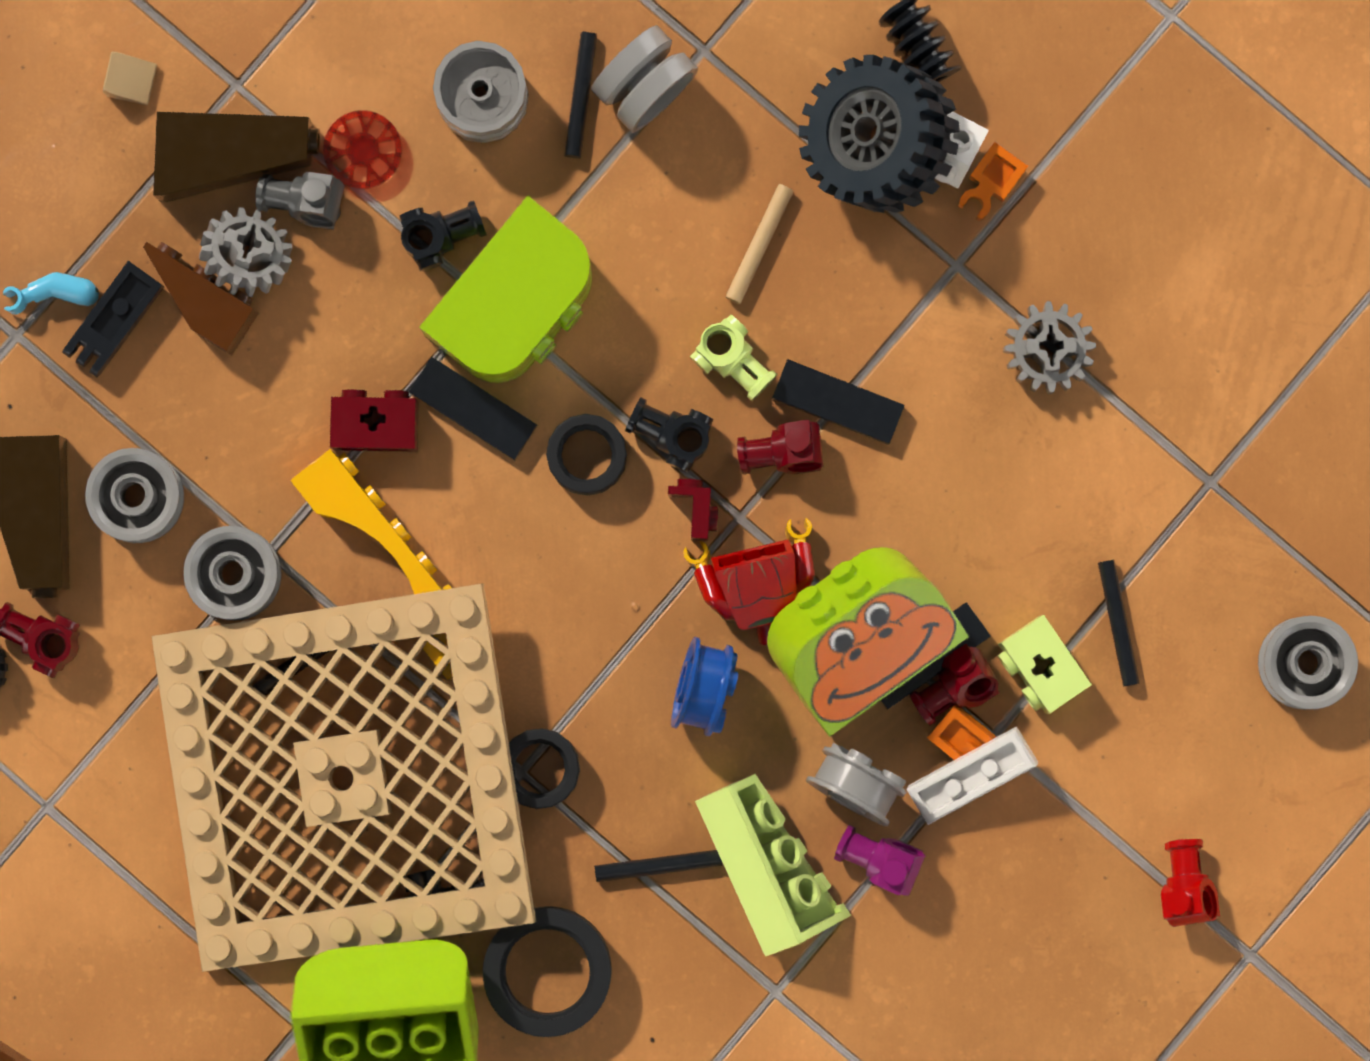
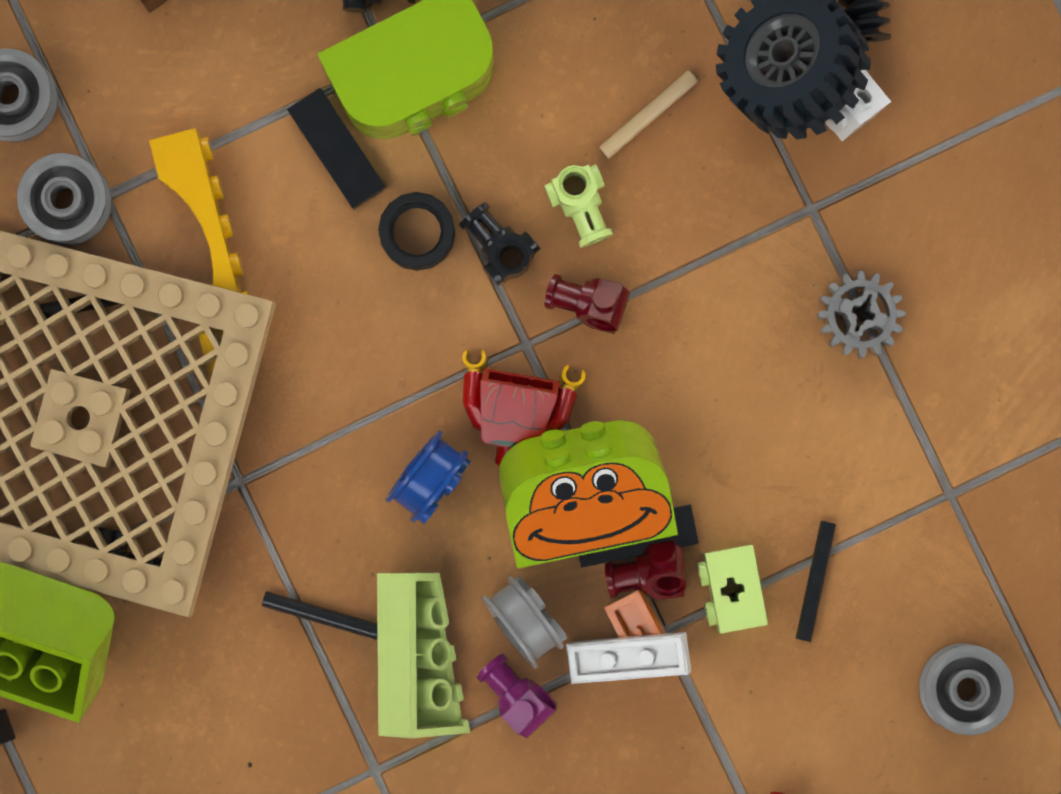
camera: 25 degrees right, 0 degrees up
dark red brick [330,389,419,452] -> none
black tyre [483,906,612,1037] -> none
black tyre [509,728,580,809] -> none
dark red bracket [668,479,718,541] -> none
black tile [772,359,905,445] -> none
orange plate [958,142,1028,222] -> none

